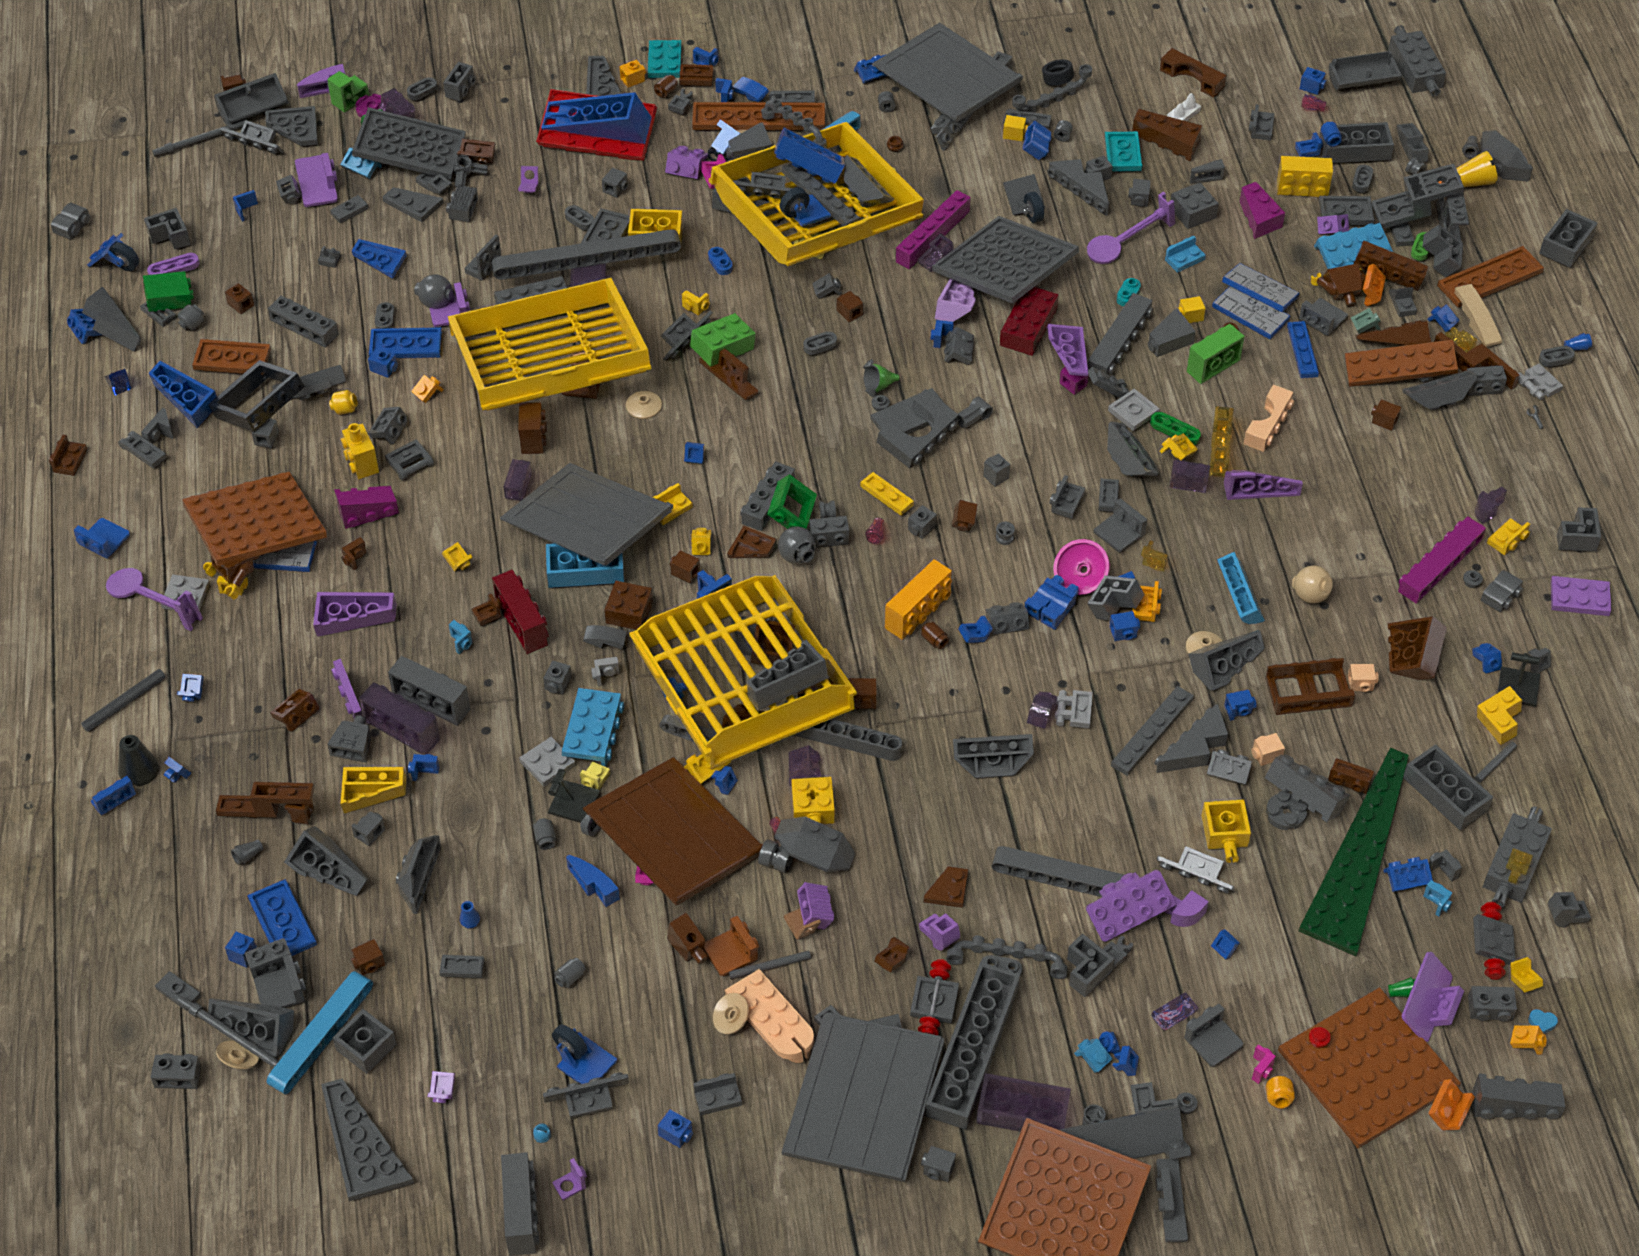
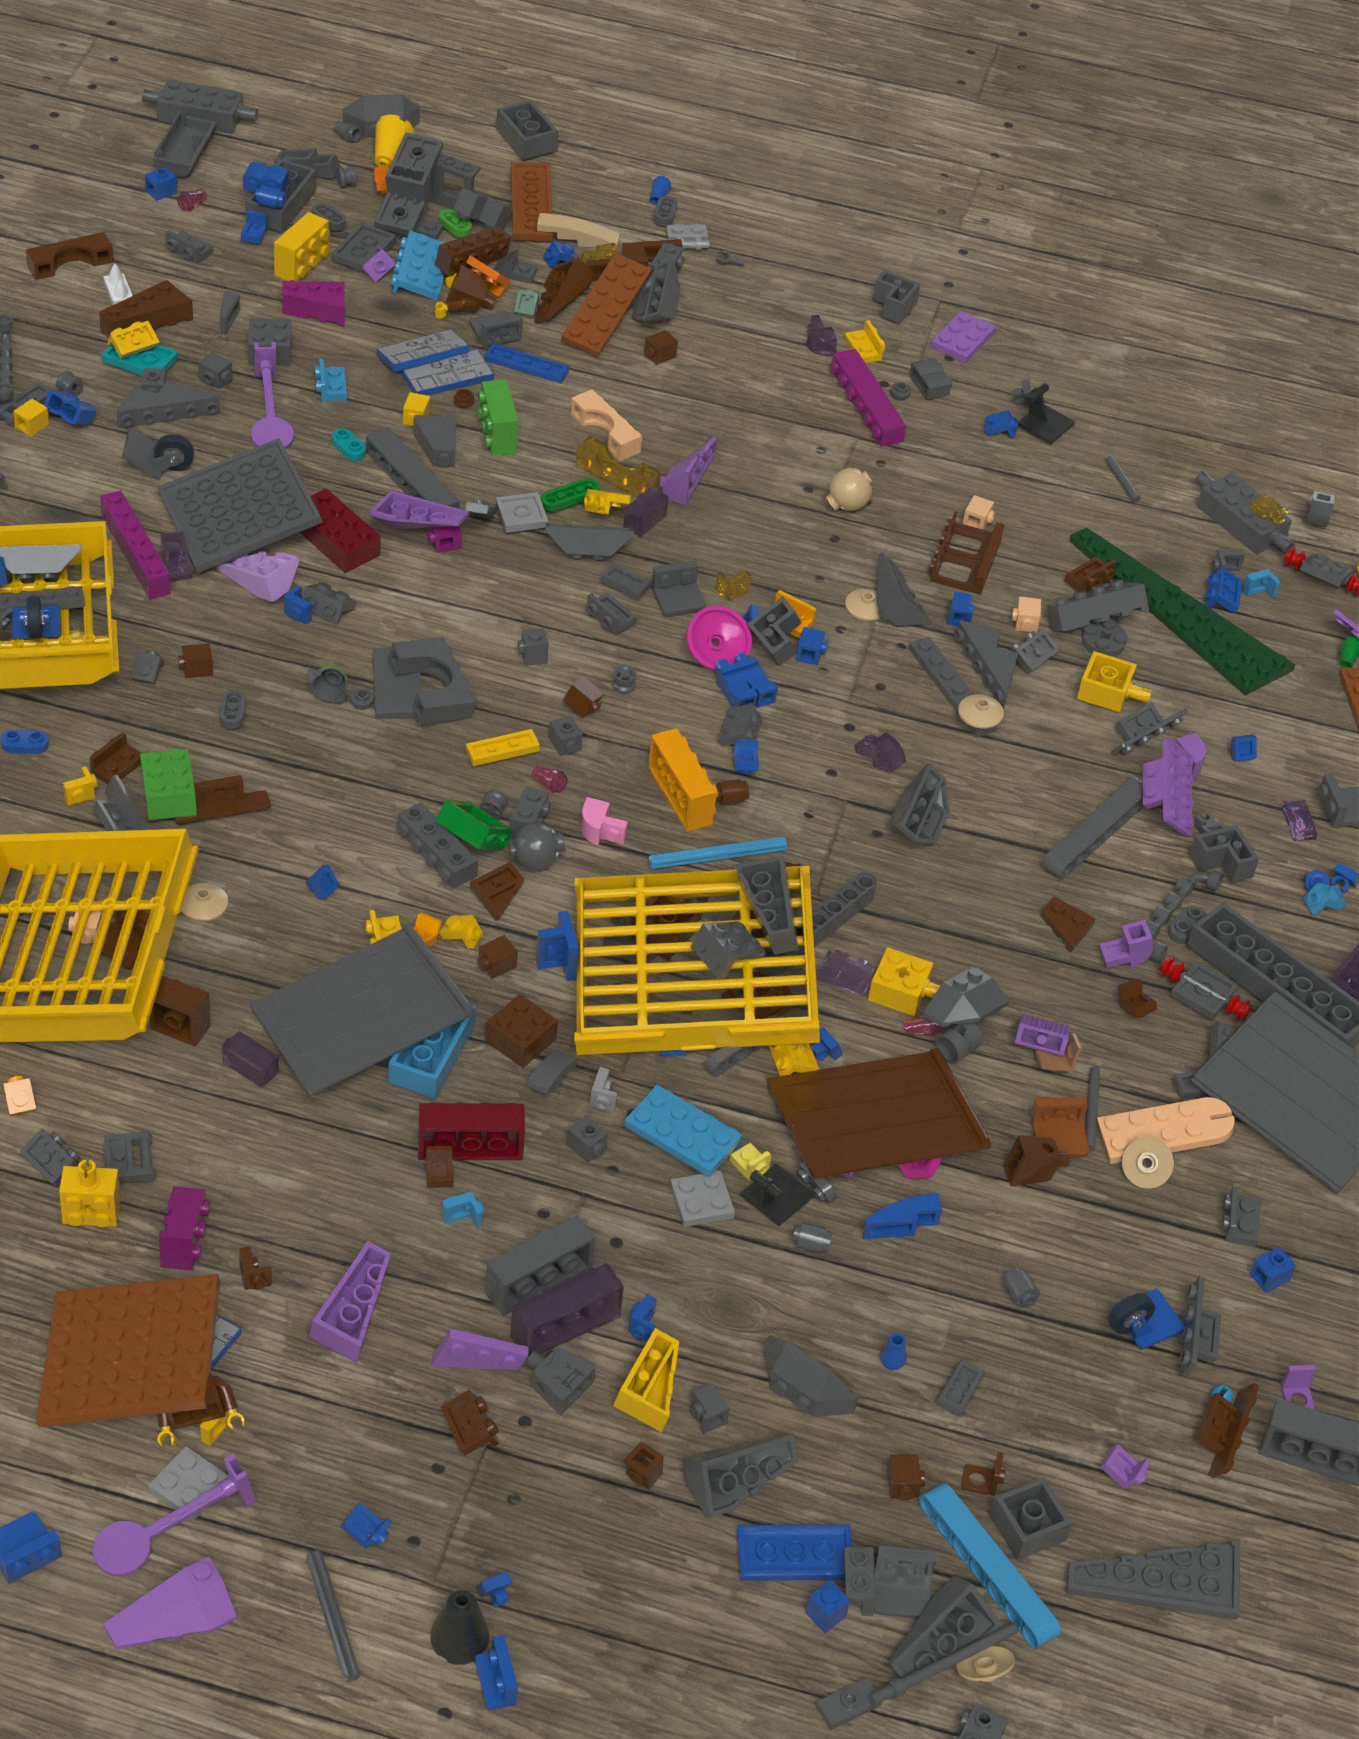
camera: 70 degrees left, 5 degrees down
reddish brown bracket [216,782,315,817] -> none
dark grey cone [231,840,263,865] -> none
yellow bracket [442,542,473,572] -> none
dark grey piece [957,397,993,428] -> none
light grey plate [1055,690,1093,728] -> none
dark azure brick [1217,552,1265,624] -> none
reddish brown wedge [1388,616,1447,680] -> none
dark grey brick [1403,744,1493,831] -> none
yellow brick [1477,686,1522,745] -> none
none -> reddish brown bracket [89,732,142,785]
none -> medium lavender wedge [103,1556,237,1649]
none -> yellow bracket [107,321,159,359]
none -> blue brick [243,162,289,193]
none -> light orange bracket [414,912,442,947]
none -> bright pink brick [581,797,628,845]
none -> dark azure axle [648,837,787,869]
none -> dark grey bracket [691,921,765,979]
none -> tan dish [958,694,1004,729]
none -> reddish brown bracket [962,1452,1006,1496]
none -> reddish brown bracket [1195,1383,1259,1478]

